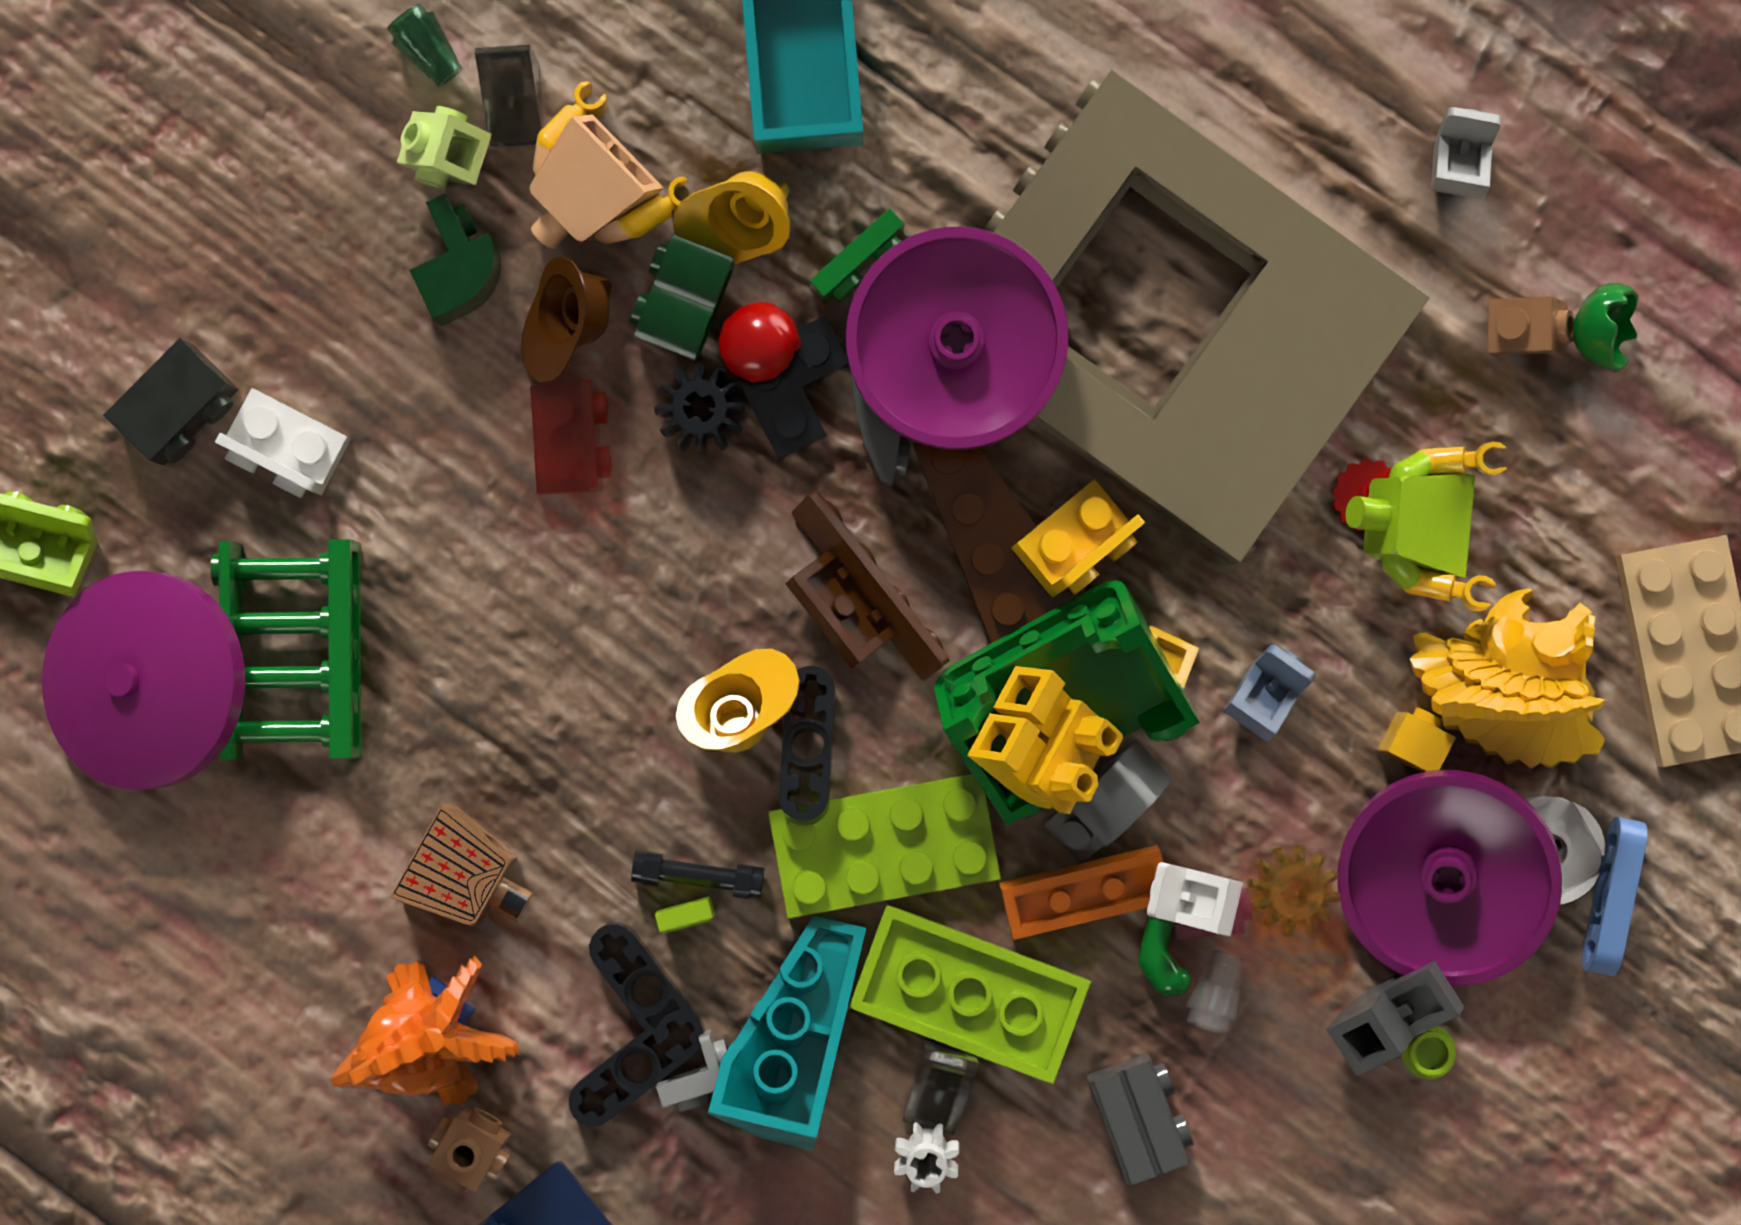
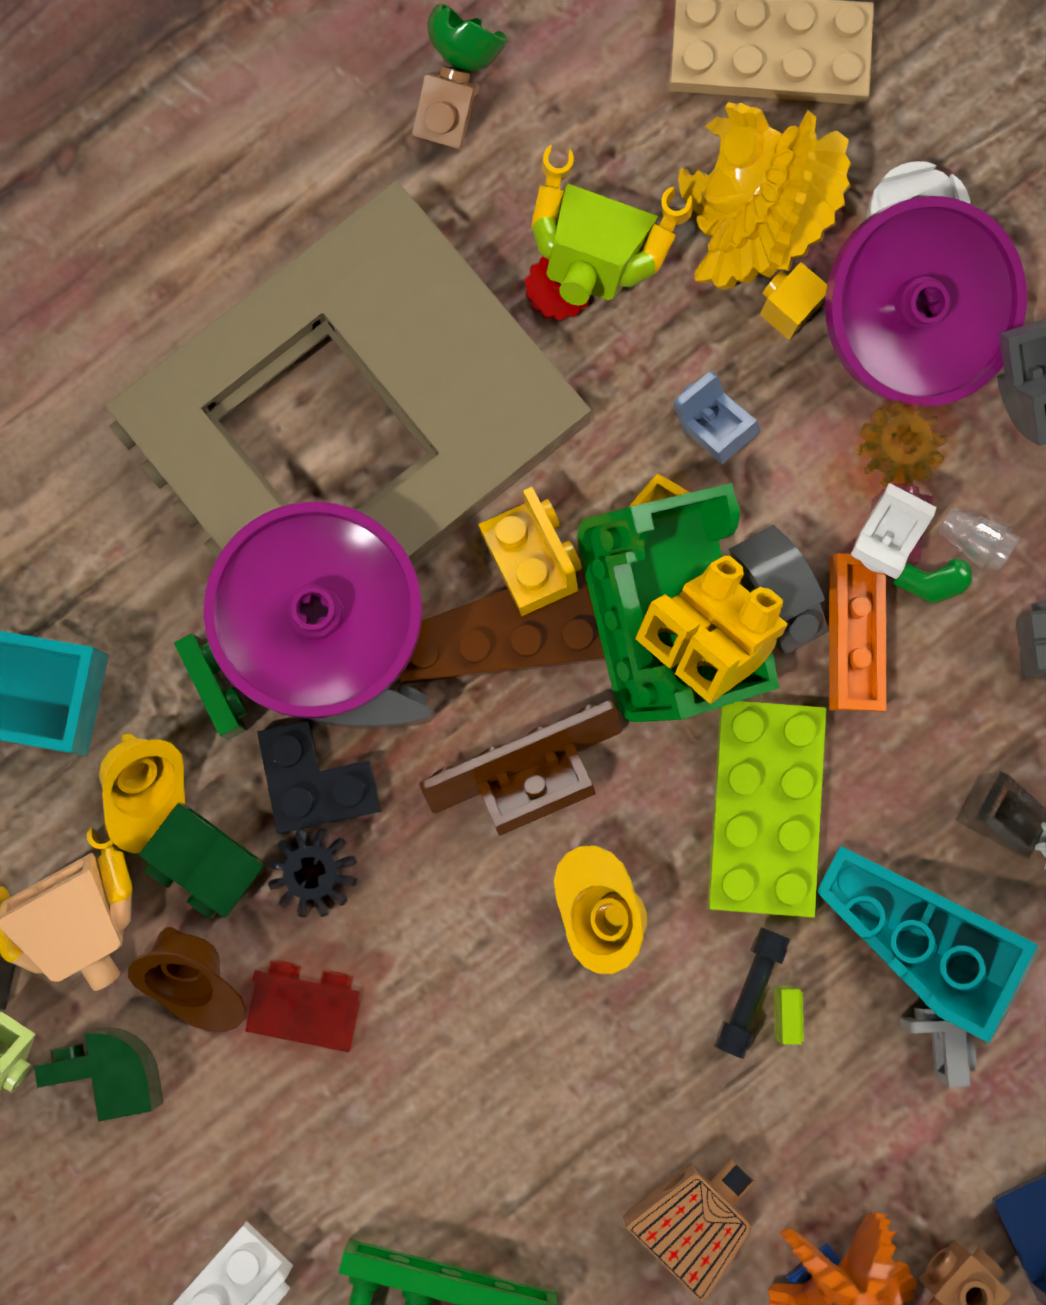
camera: 75 degrees left, 5 degrees down
black beam [569,922,705,1127] -> none
red hair [718,301,802,383] -> none
black beam [779,666,836,826] -> none
lime plate [849,904,1091,1084] -> none
light grey bracket [1431,107,1501,200] -> none
medium blue beam [1582,817,1647,977] -> none

